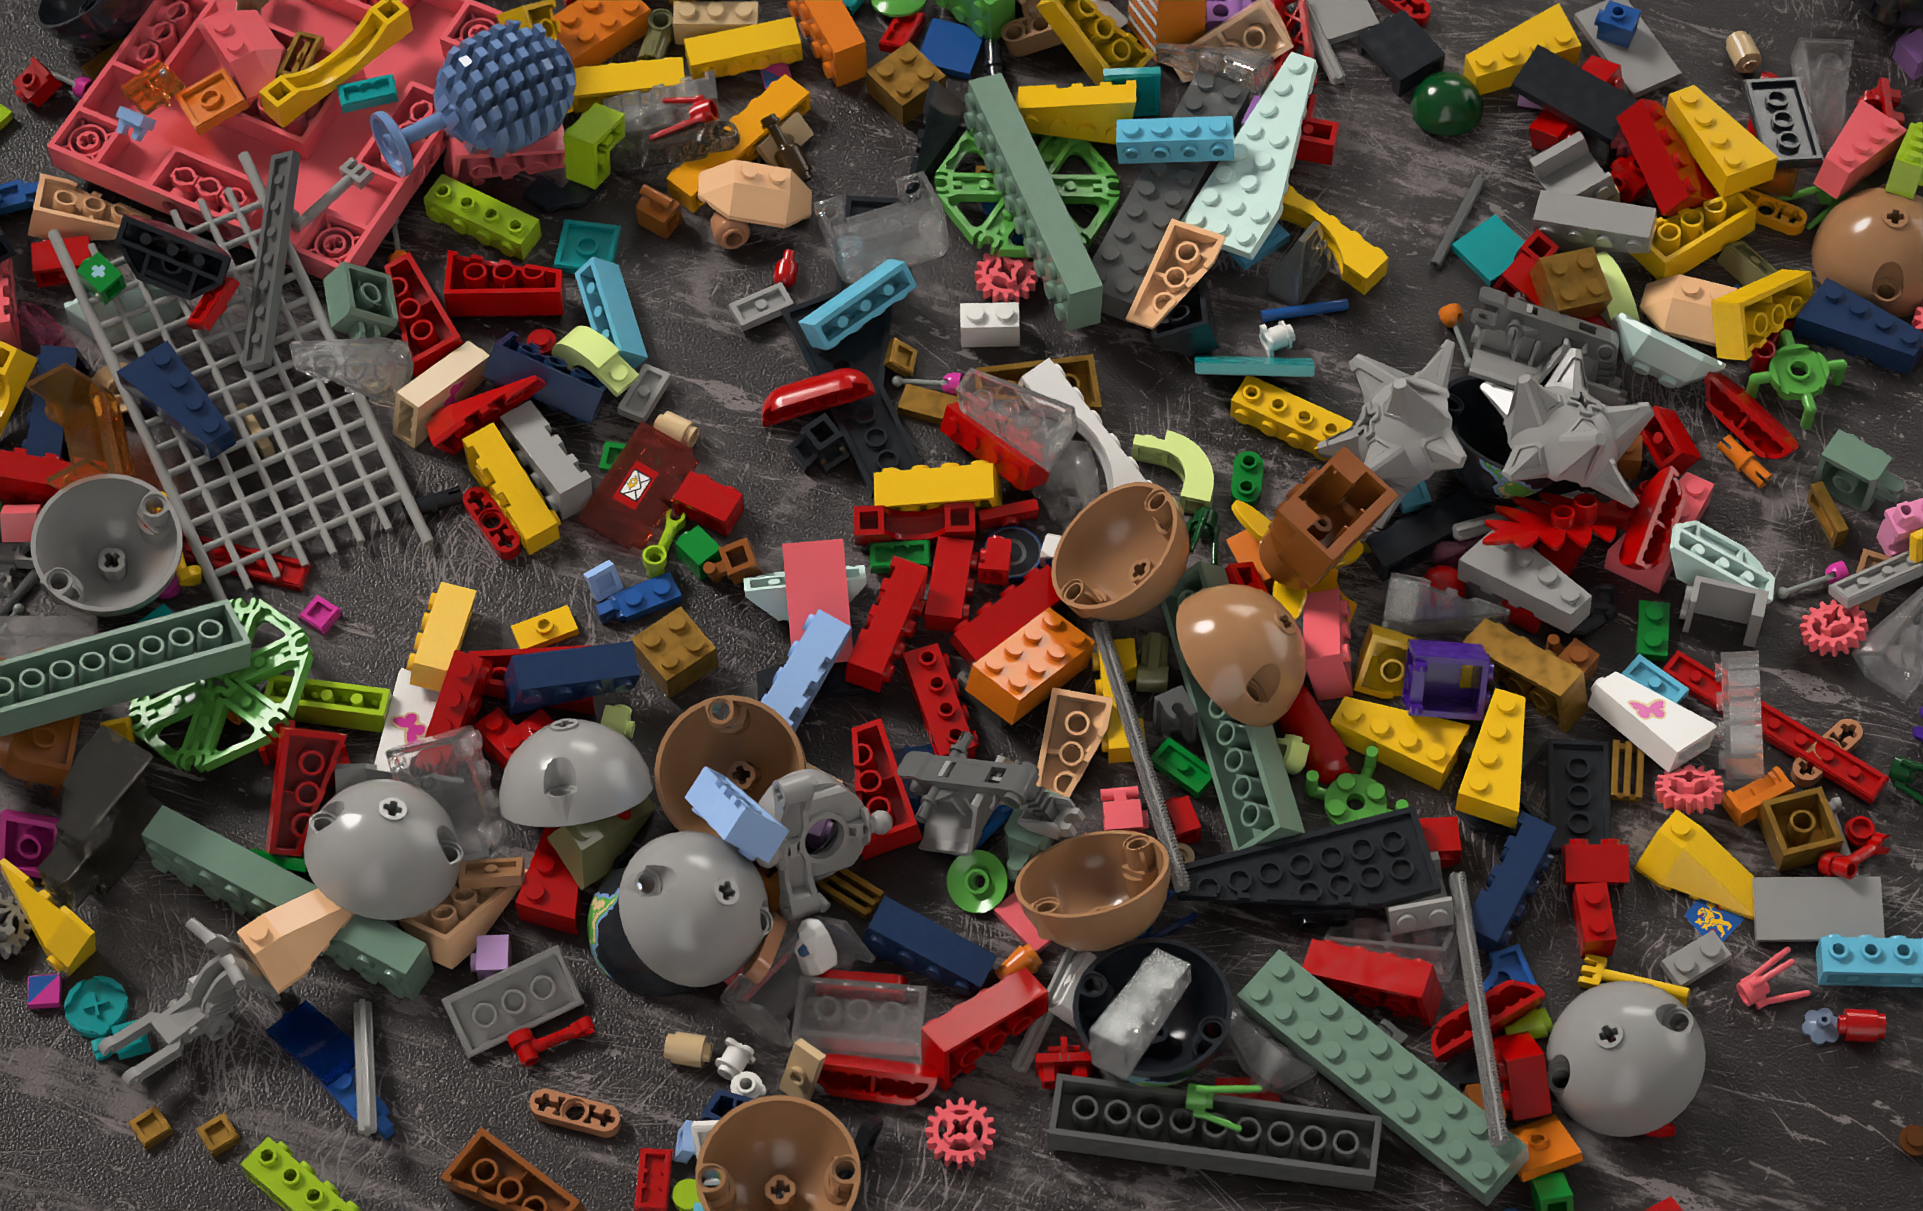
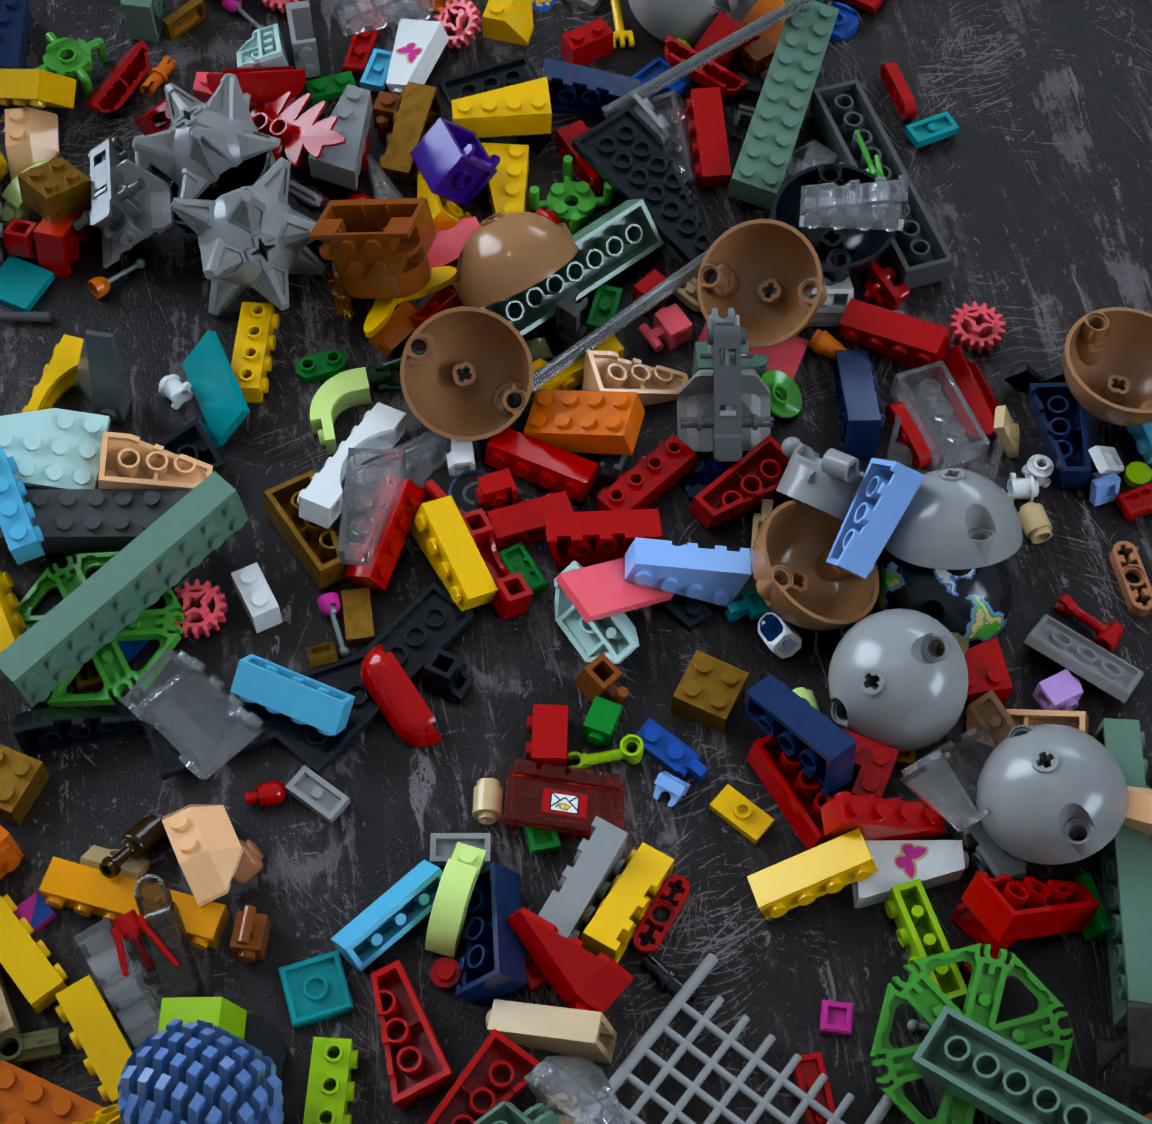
camera: 120 degrees left, 0 degrees up
white rock [794,918,837,976] -> none
blue bar [1261,298,1349,322] -> none
red brick [1561,839,1629,885] -> none
light aqua wedge [1610,312,1726,388] -> none
pearl gold tile [1610,740,1644,802] -> none

